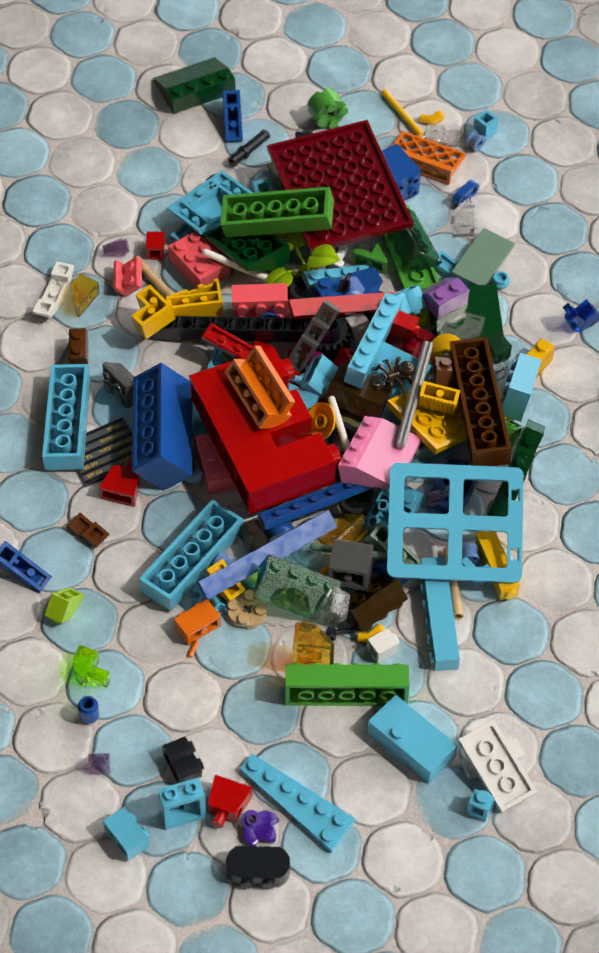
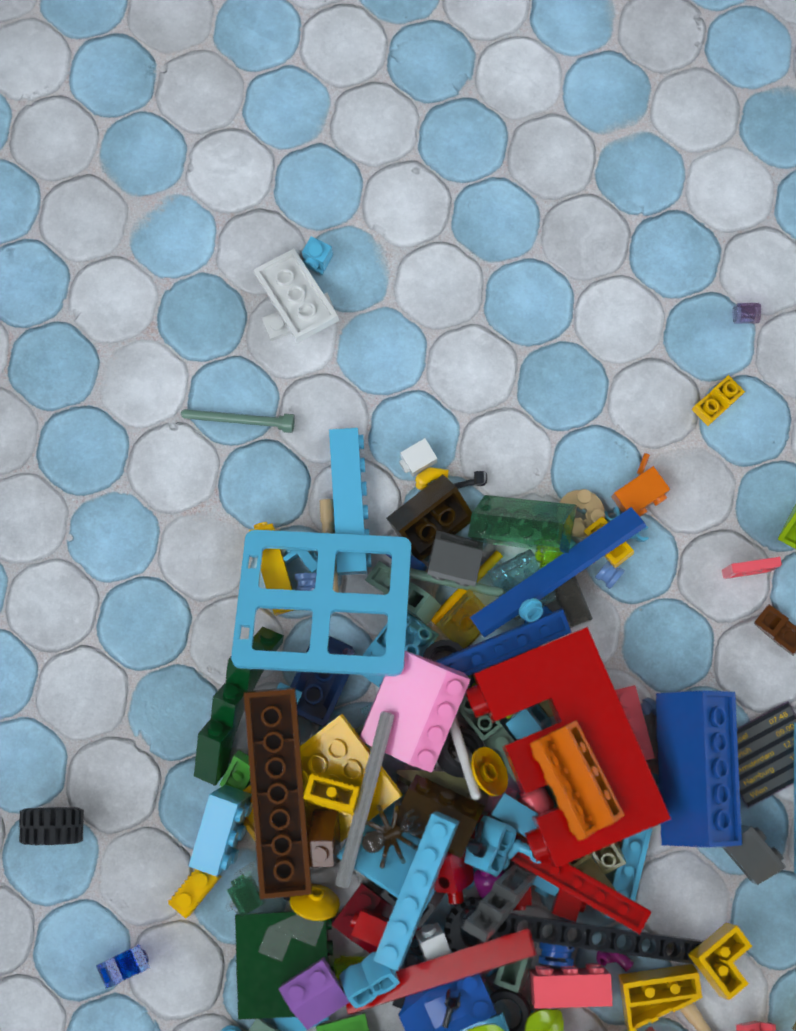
camera: 175 degrees left, 25 degrees up
clear neon green brick [72,645,111,688] -> none
blue brick [78,696,100,724] -> none
red torso [99,460,140,507] -> none
medium azure brick [103,807,150,861] -> none
medium azure brick [139,499,244,611] -> none
medium azure window [158,777,206,830] -> none
black brick [162,736,204,784] -> none
red torso [208,774,253,828] -> none
black brick [226,846,290,889] -> none
medium azure wing [240,753,355,853] -> none
dark purple plate [241,810,279,846] -> none
bright green brick [285,663,409,706] -> none
clear yellow slope [293,622,335,664] -> none
clear slope [313,586,350,628] -> none
medium azure brick [367,695,458,783] -> none
none -> sand green piece [181,409,295,433]
none -> black hand [467,821,487,858]
none -> medium azure plate [519,598,543,622]
none -> yellow slope [691,375,745,426]
none -> coral tile [722,557,782,579]

